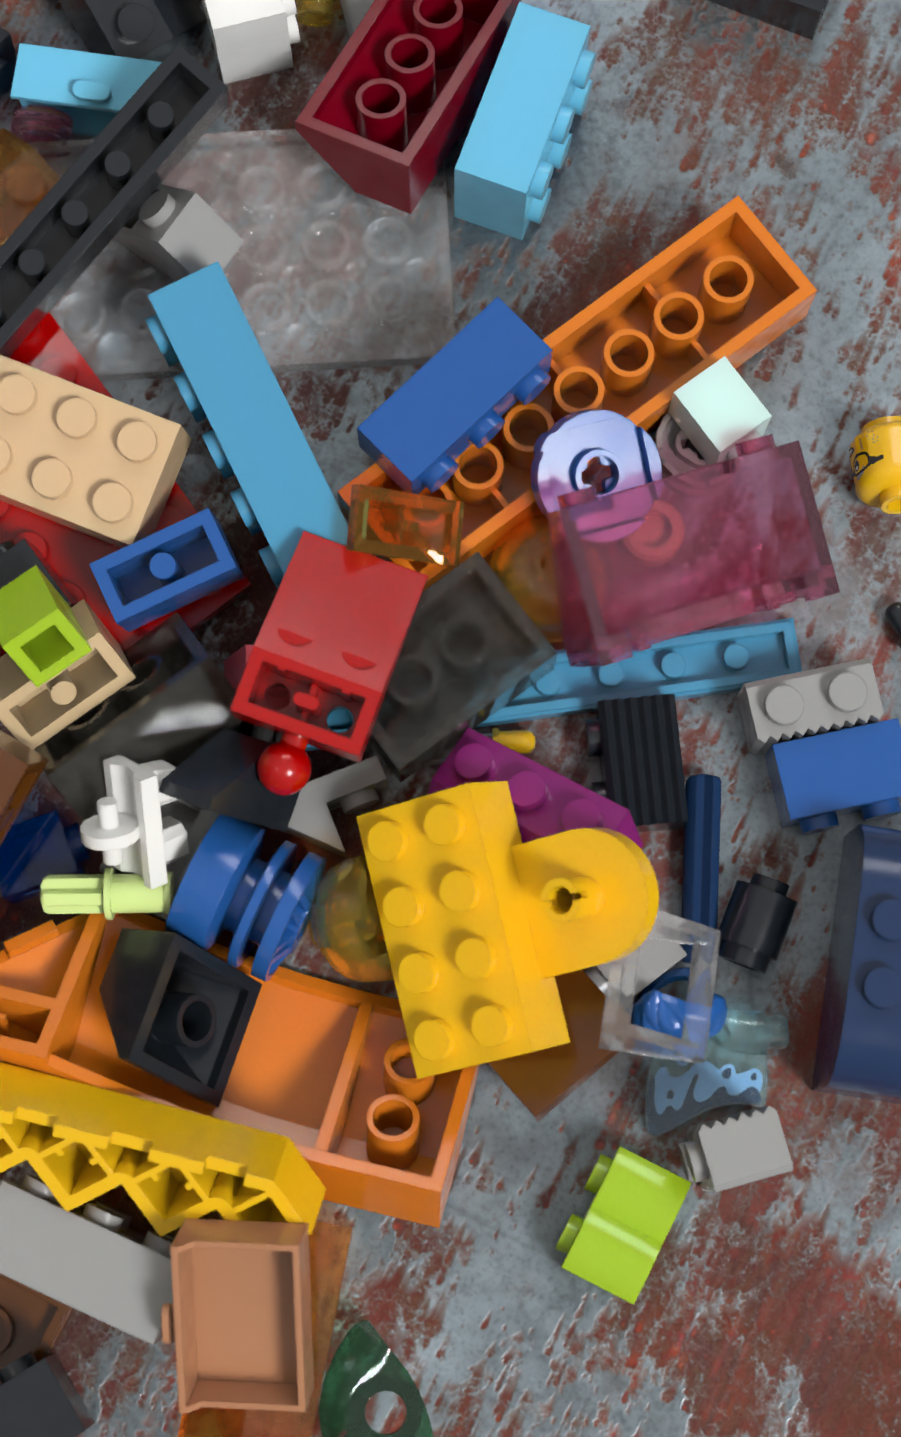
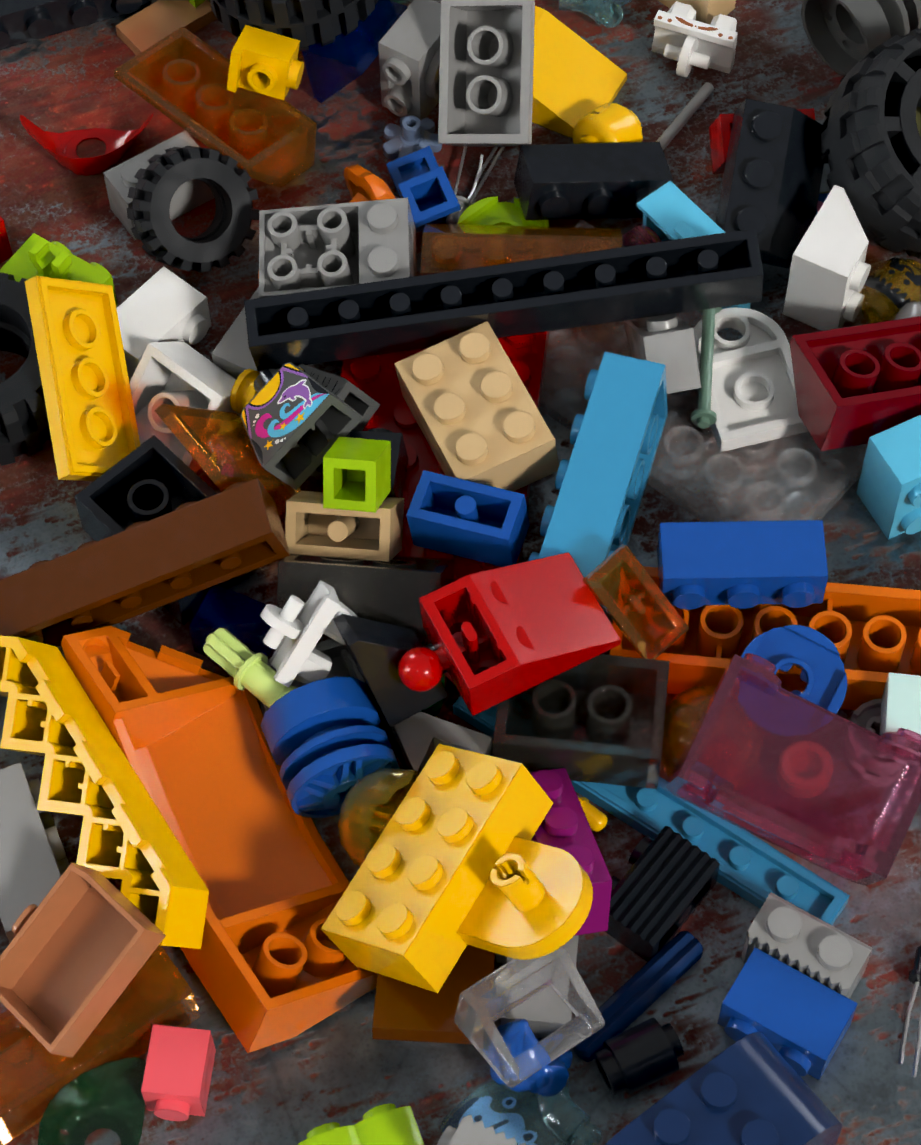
camera: 45 degrees right, 20 degrees down
black slope [99,928,262,1107] -> none
none -> coral brick [141,1024,216,1121]
none -> sand green axle [691,307,722,429]
none -> white tile [694,307,809,452]

